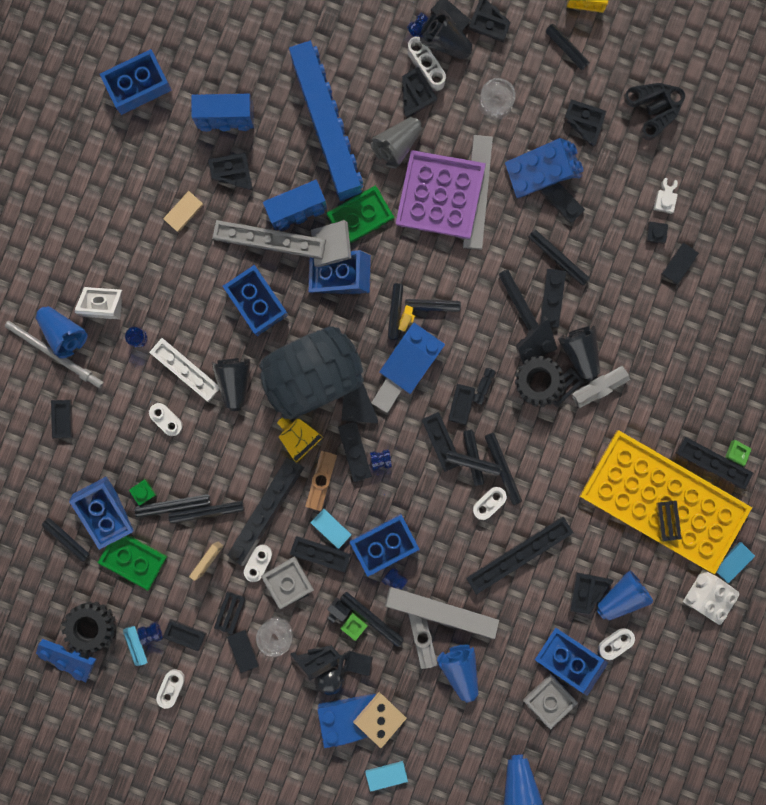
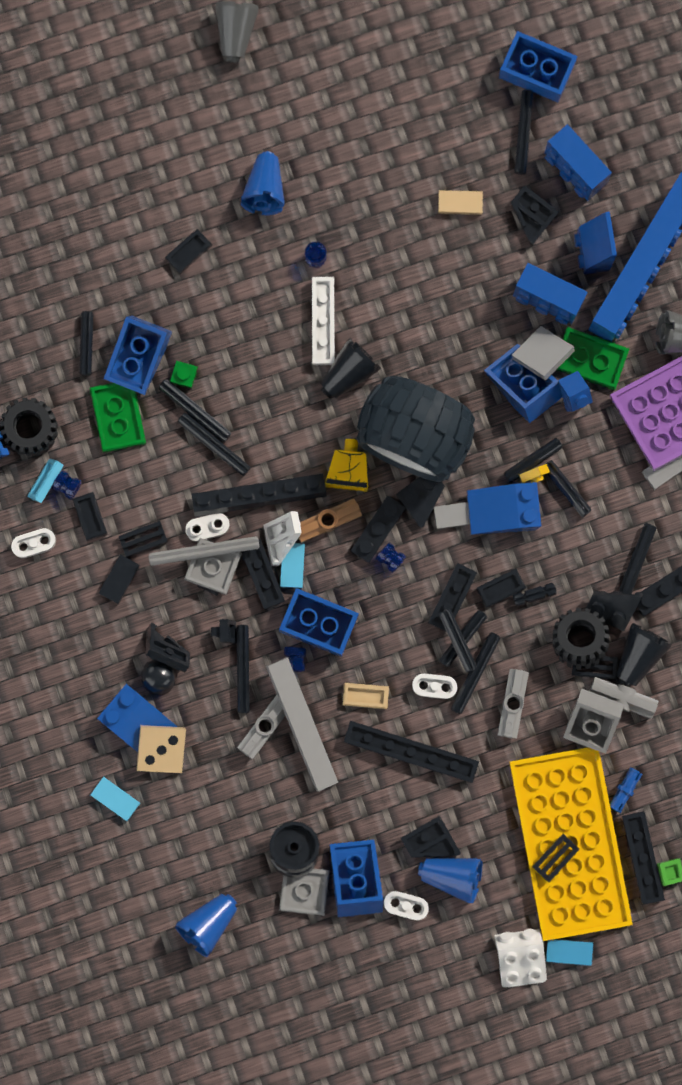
camera: 50 degrees right, 5 degrees down
light grey bar [5,321,104,389] -> none
white slope [75,287,122,319] -> none
white plate [149,403,183,436] -> none
tan tile [189,542,223,581] -> none
light grey tile [212,220,326,259] -> none
blue brick [223,265,289,336] -> none
clear wheel [256,617,294,657] -> none
black bracket [338,650,373,676] -> none
bright green plate [340,613,368,641] -> none
blue cone [437,645,479,702] -> none
none -> light grey axle [148,536,259,566]
none -> white wing [263,512,302,566]
none -> black wheel [269,821,320,878]
none -> tan tile [343,683,389,709]
none -> light grey piece [498,669,529,739]
none -> black axle [514,90,533,175]
none -> blue slope [558,371,593,412]
none -> light grey brick [563,688,624,754]
none -> blue slope [574,212,617,274]
none -> blue pin [610,767,643,814]

